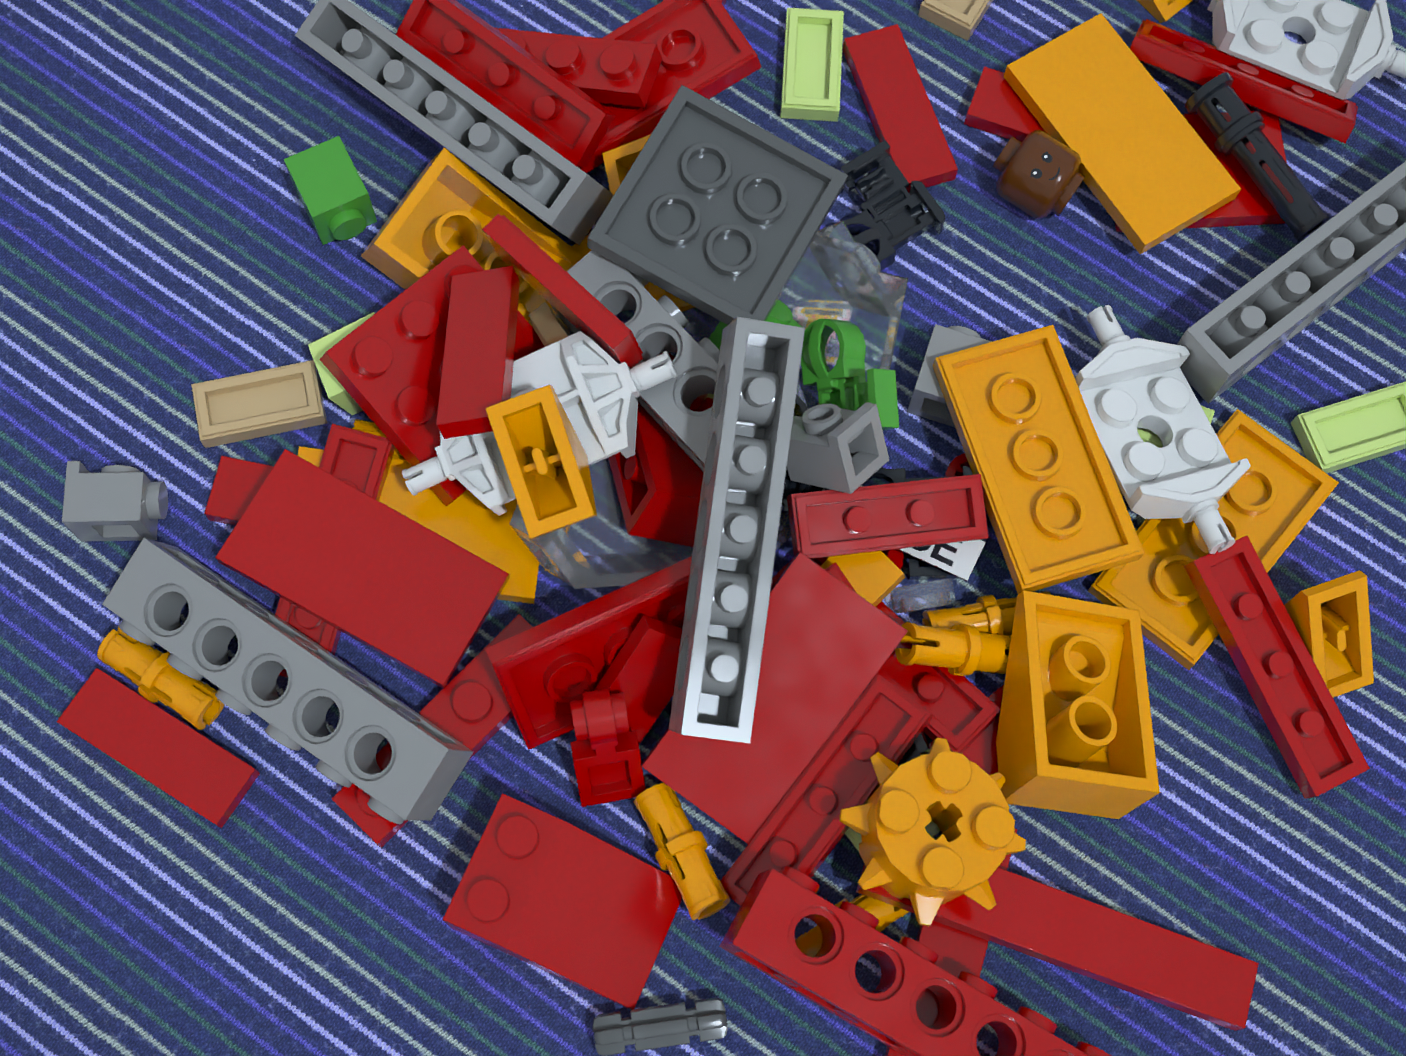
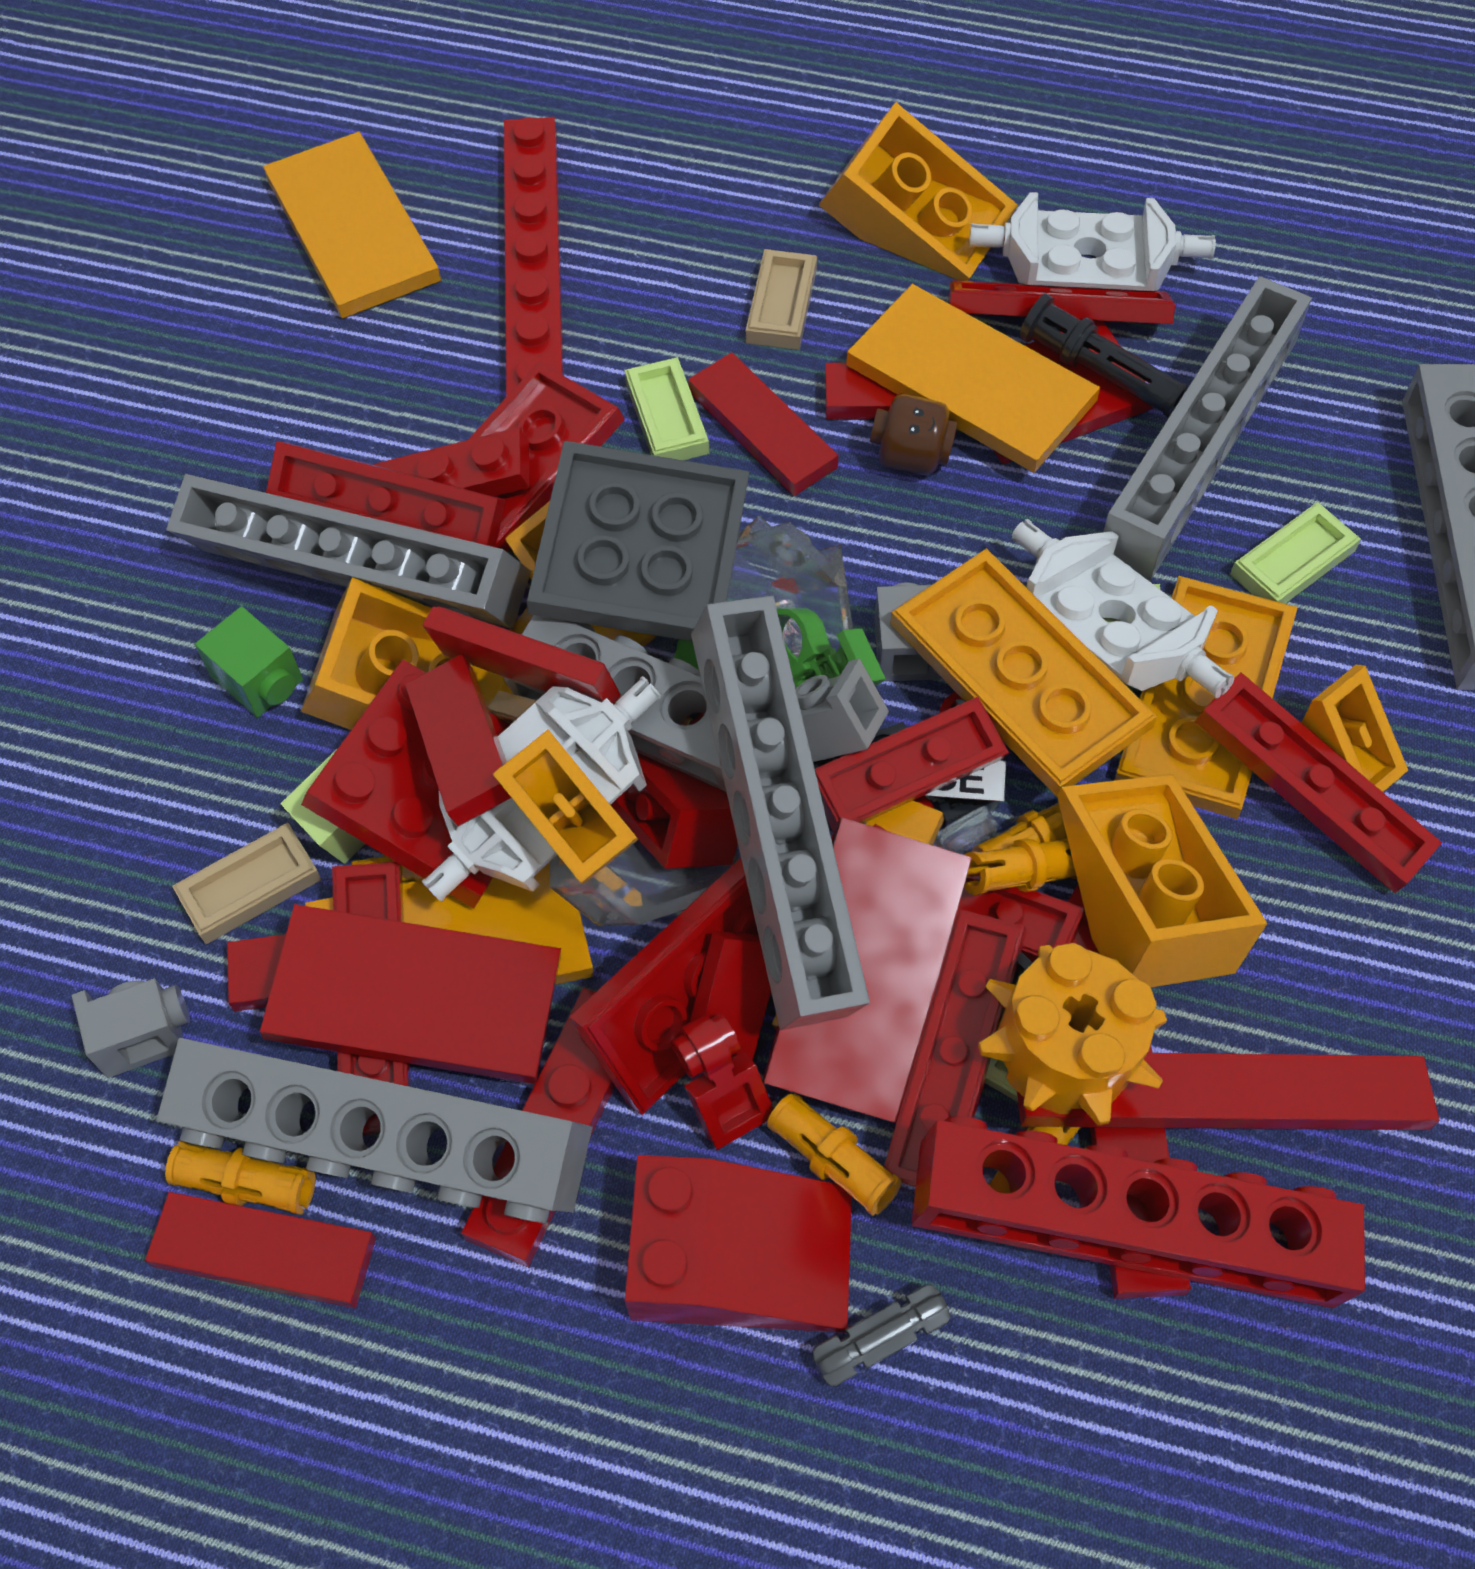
camera: 15 degrees left, 10 degrees down
black piece [826,140,945,284] -> none

